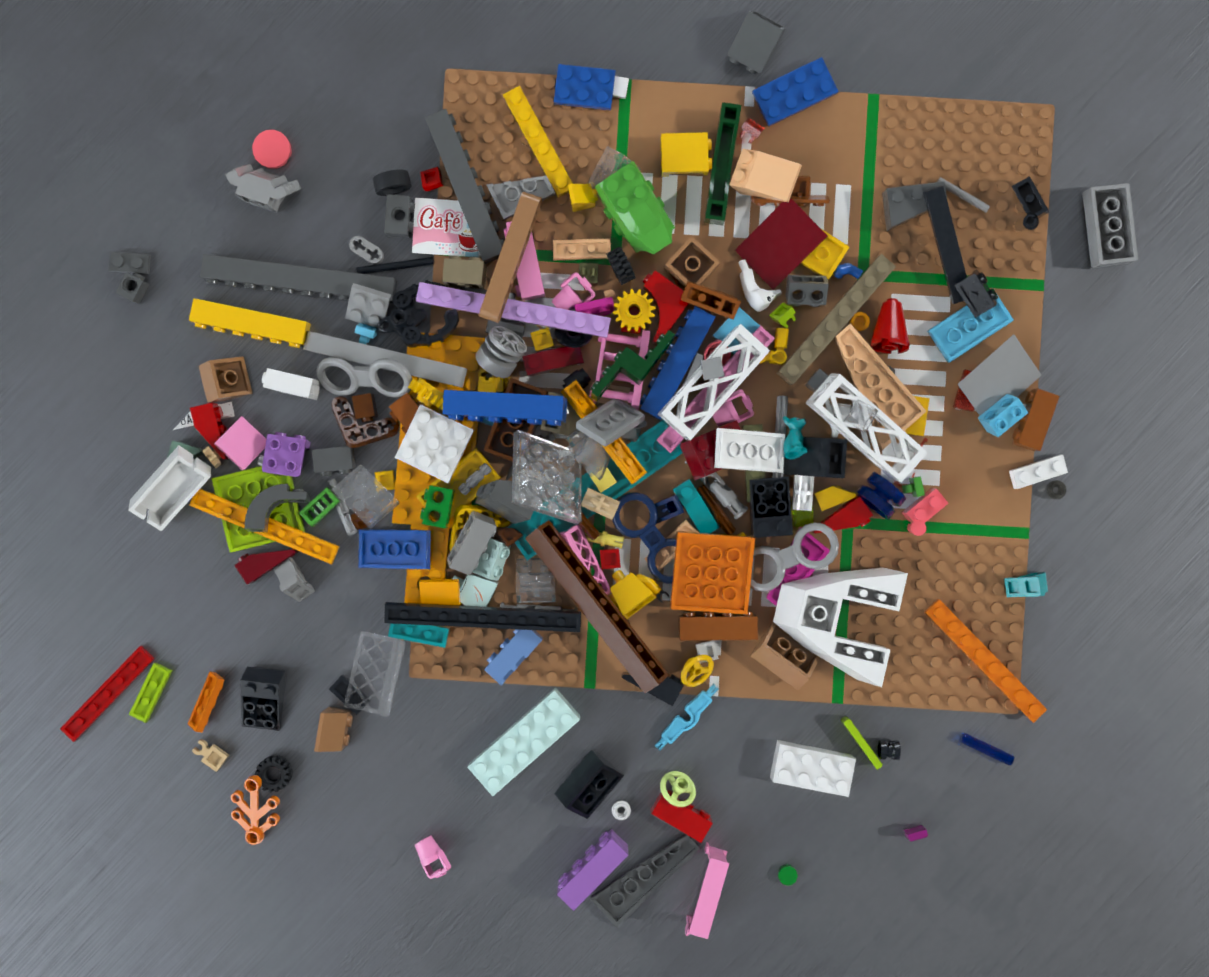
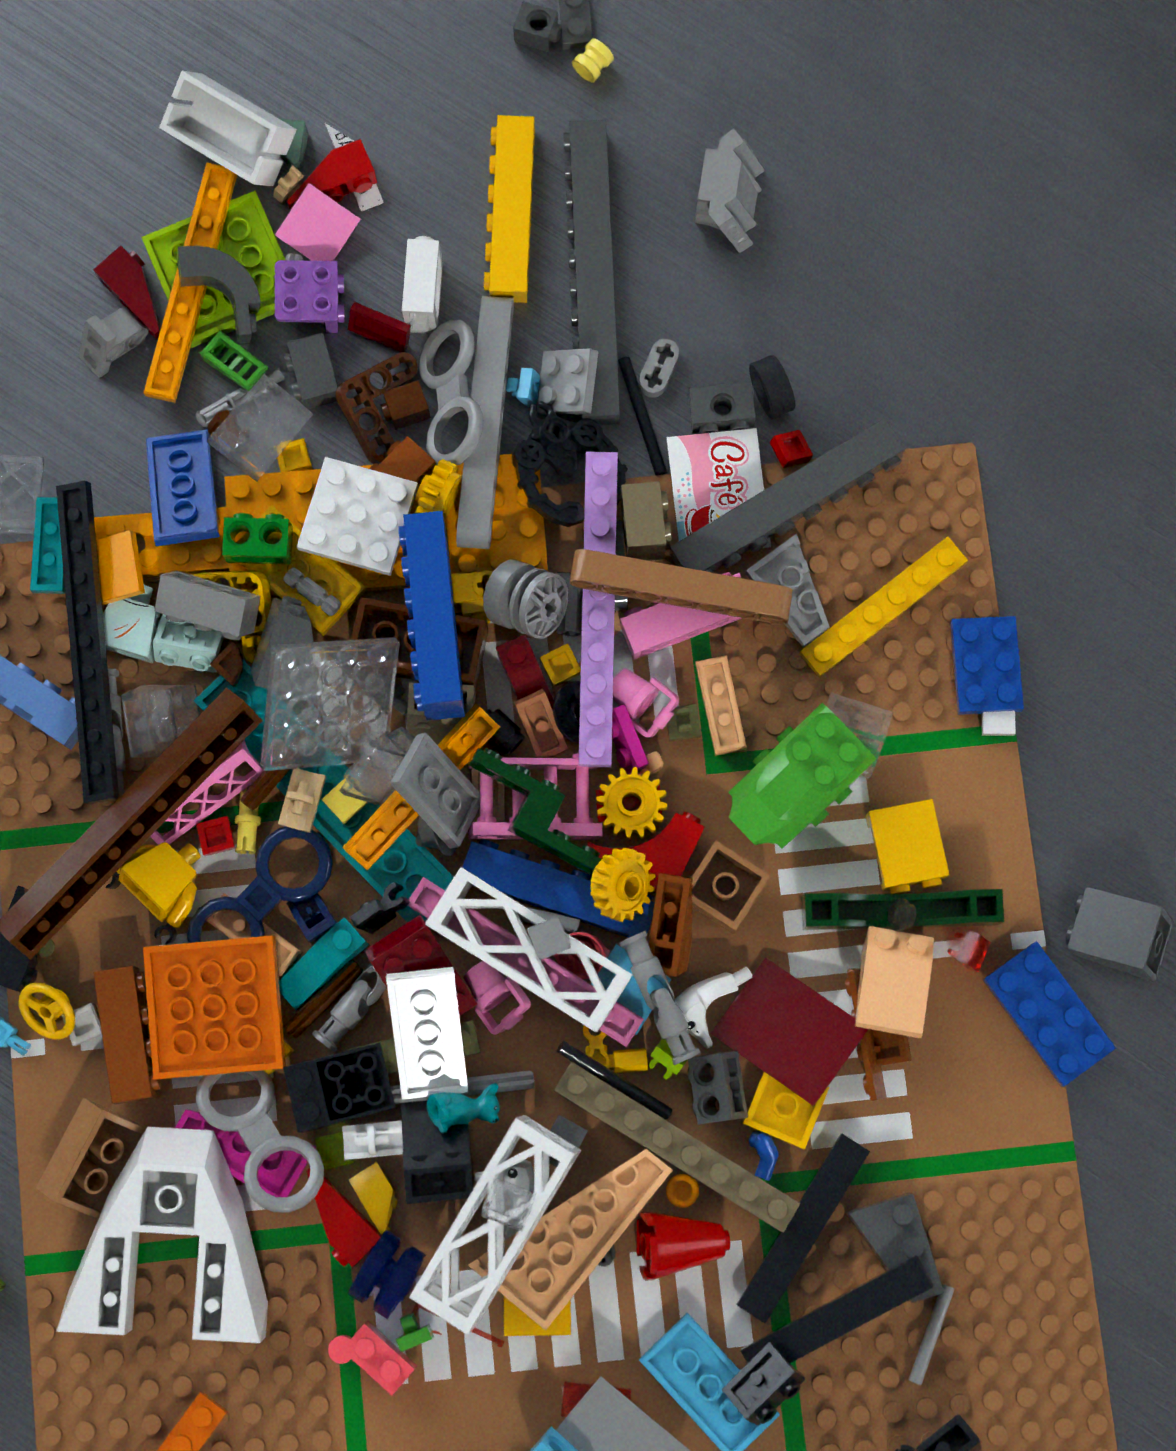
camera: 75 degrees right, 10 degrees down
medium nougat slope [198,357,253,403] -> none
coral tile [252,130,292,169] -> none
yellow slope [568,184,598,212] -> none
black tyre [606,247,636,285] -> none
none -> dark red tile [348,302,411,352]
none -> black plate [350,882,410,934]
none -> nougat plate [513,689,568,758]
none -> black bar [557,1041,672,1120]
none -> light yellow wheel [572,38,614,83]
none -> yellow gear [590,847,655,922]
none -> light grey piece [619,930,701,1065]
none -> black tile [736,1133,870,1323]
none -> clear smoke plate [887,898,916,931]

